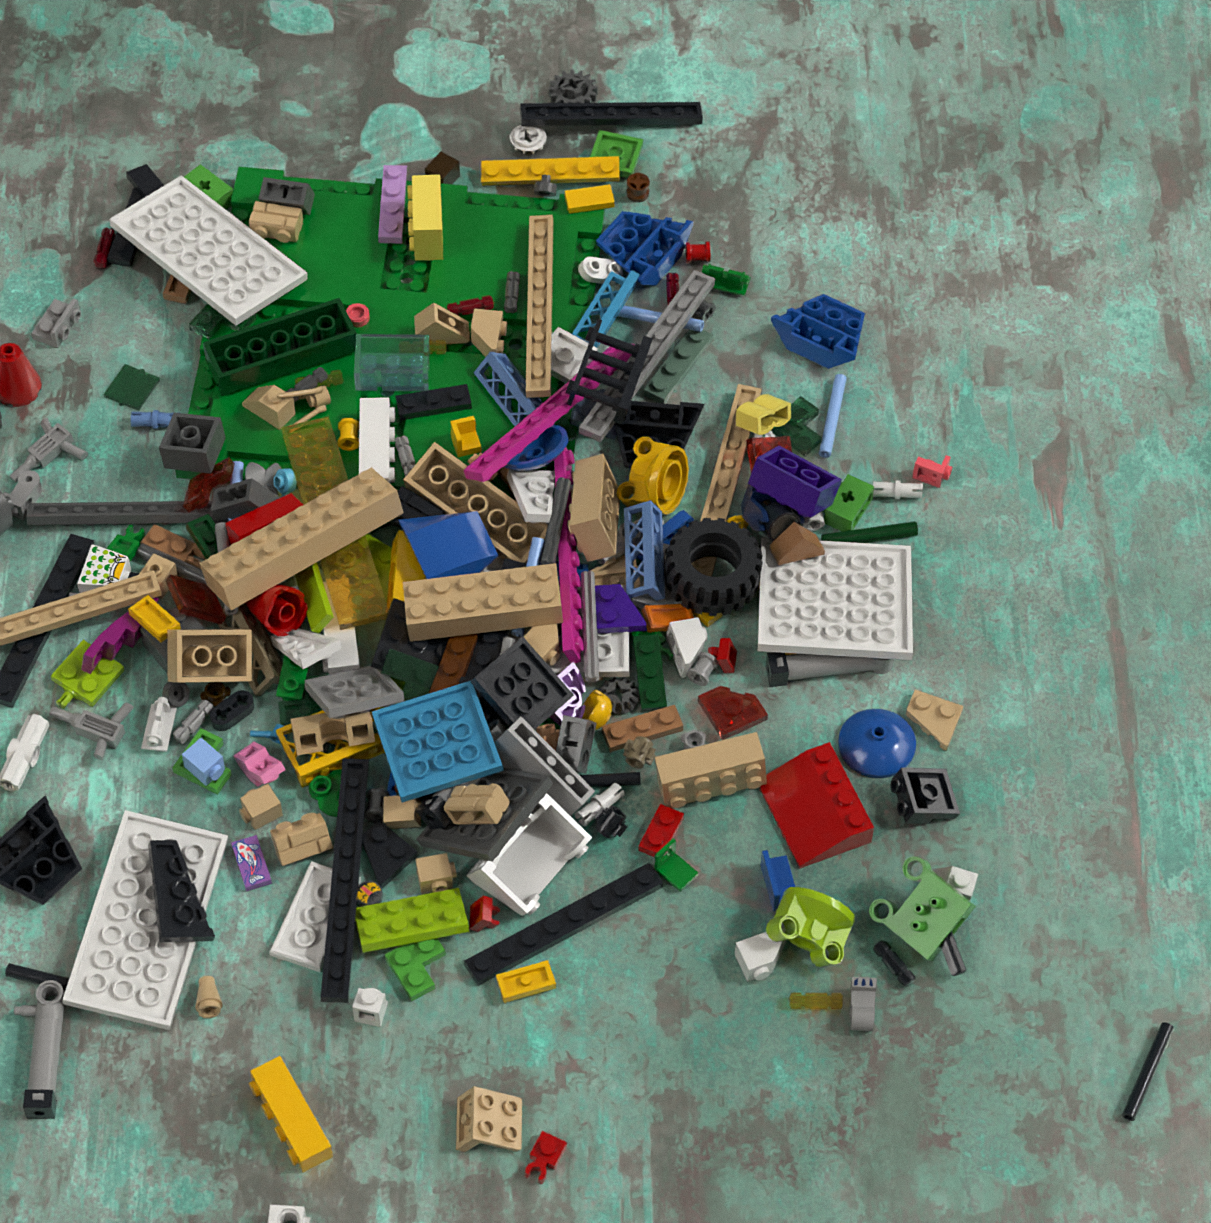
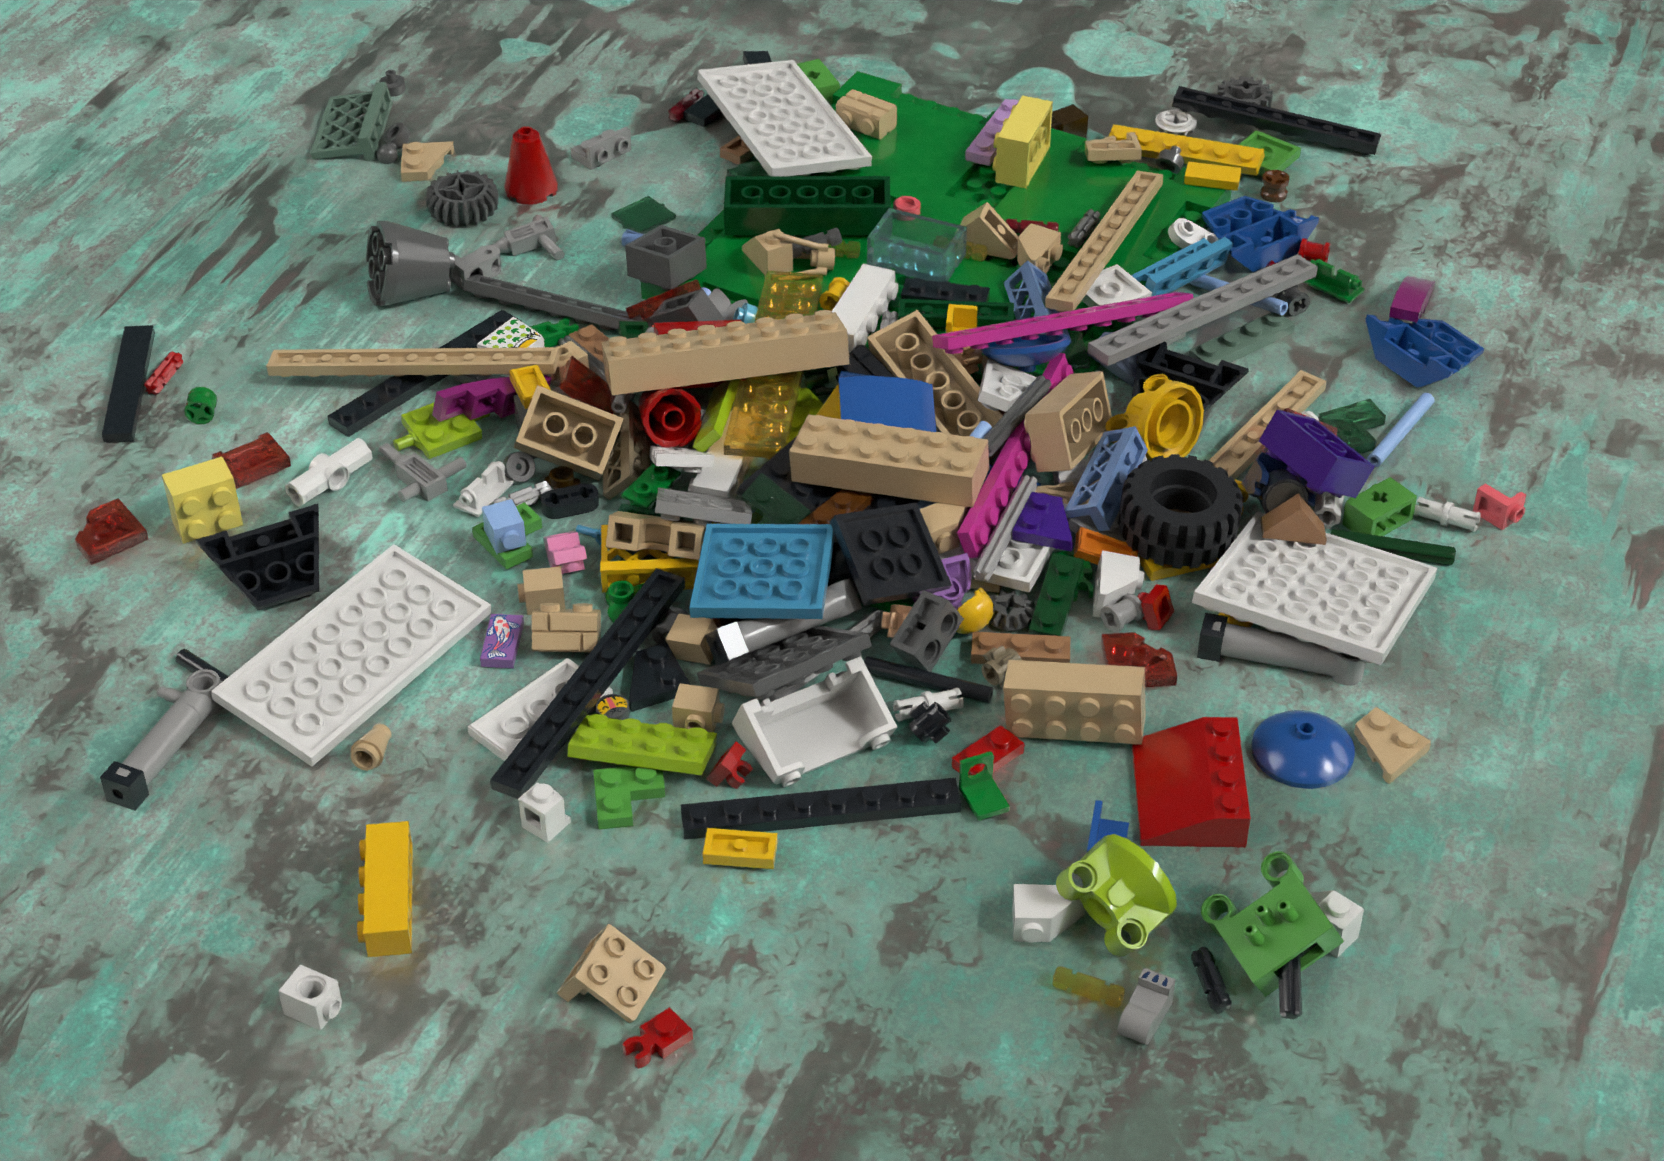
camera: 25 degrees right, 15 degrees down
black wing [148,840,215,943] -> none
dark grey brick [259,177,315,215] -> none
tan brick [444,784,510,825] -> none
light grey brick [494,717,595,816] -> none
black fence [565,319,653,424] -> none
light yellow brick [736,394,791,435] -> none
black plate [890,767,960,824] -> none
none -> dark green plate [898,299,1014,328]
none -> tan wing [1085,132,1142,164]
none -> magenta slope [1389,276,1435,322]

